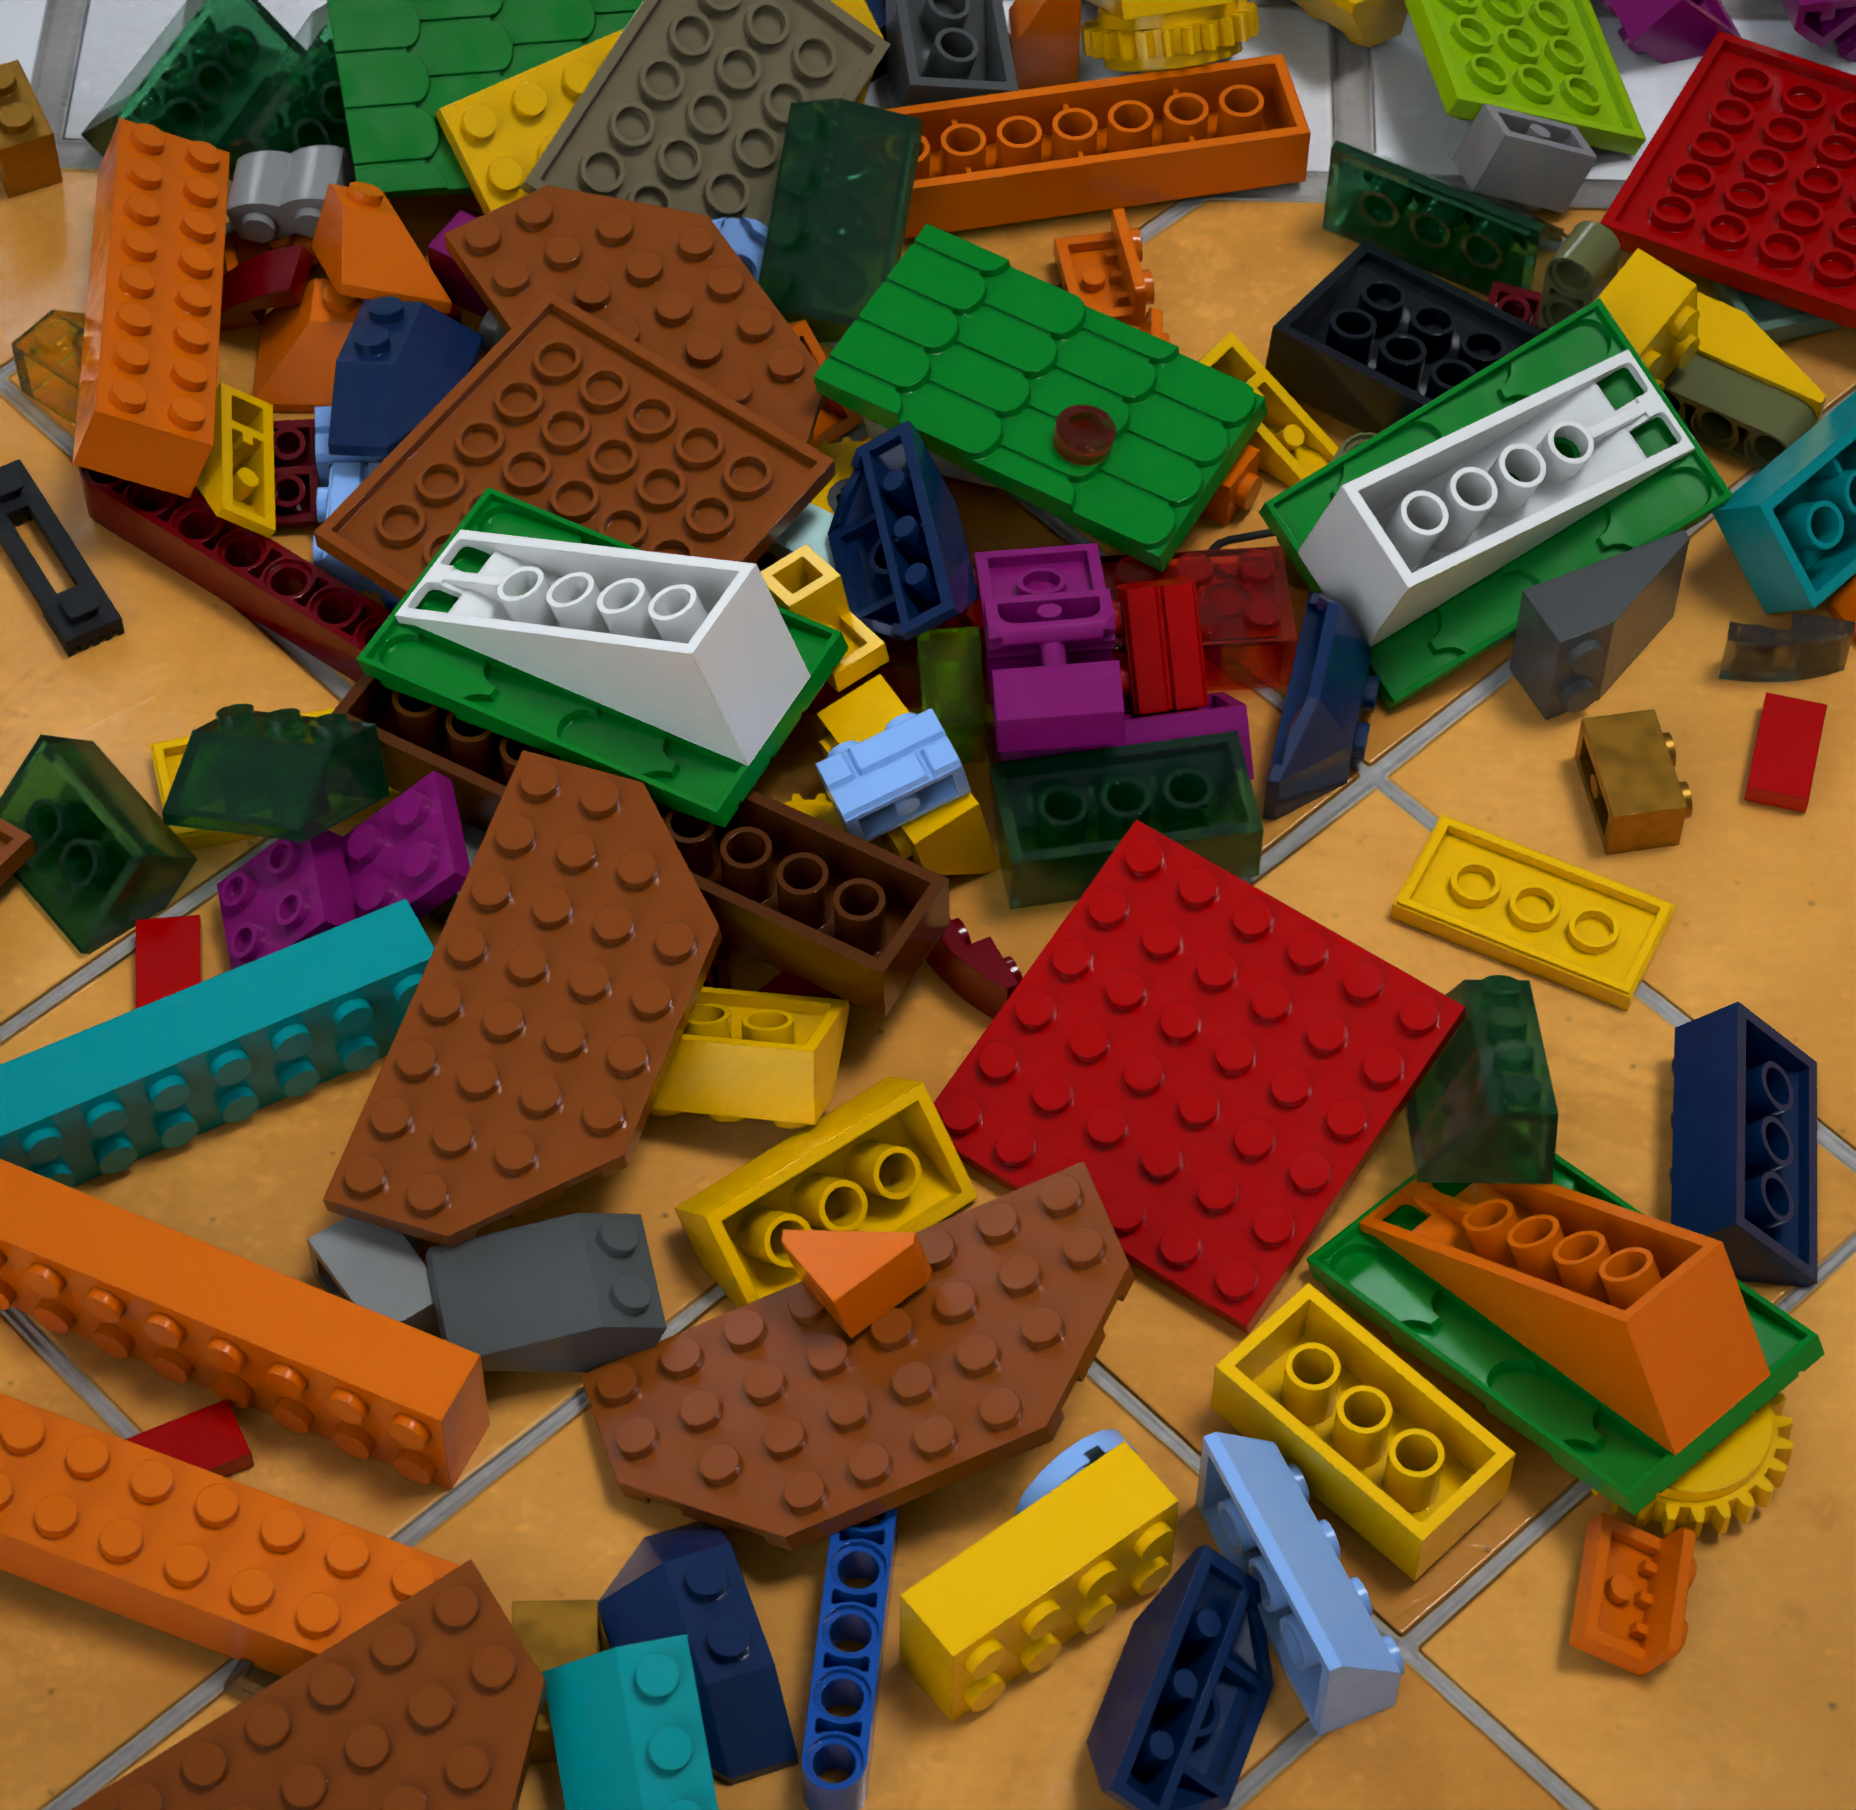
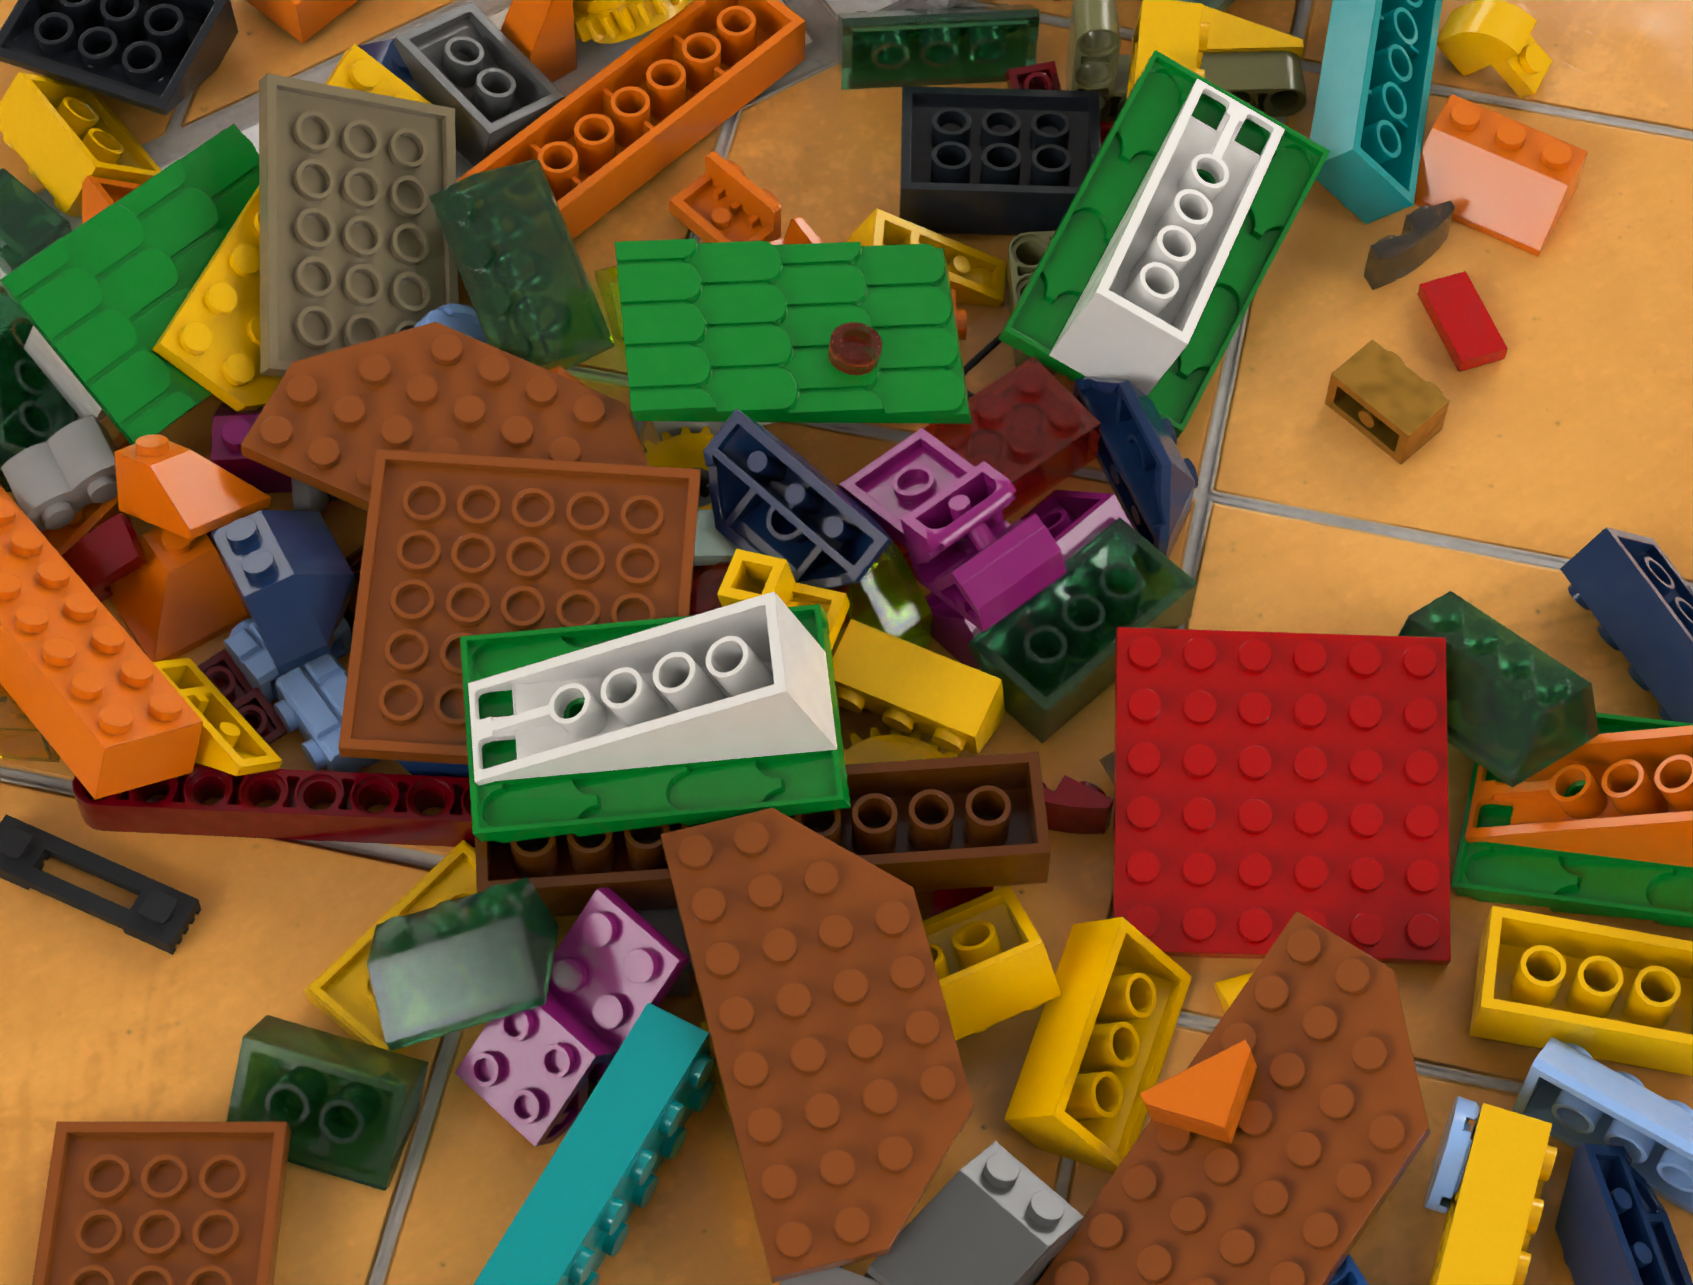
camera: 35 degrees left, 5 degrees up
red tile [136,915,203,1009] -> none
light blue brick [815,708,971,842] -> none
red brick [1112,577,1209,715] -> none
yellow tile [1391,814,1677,1011] -> none
dark grey slope [1509,530,1690,720] -> none

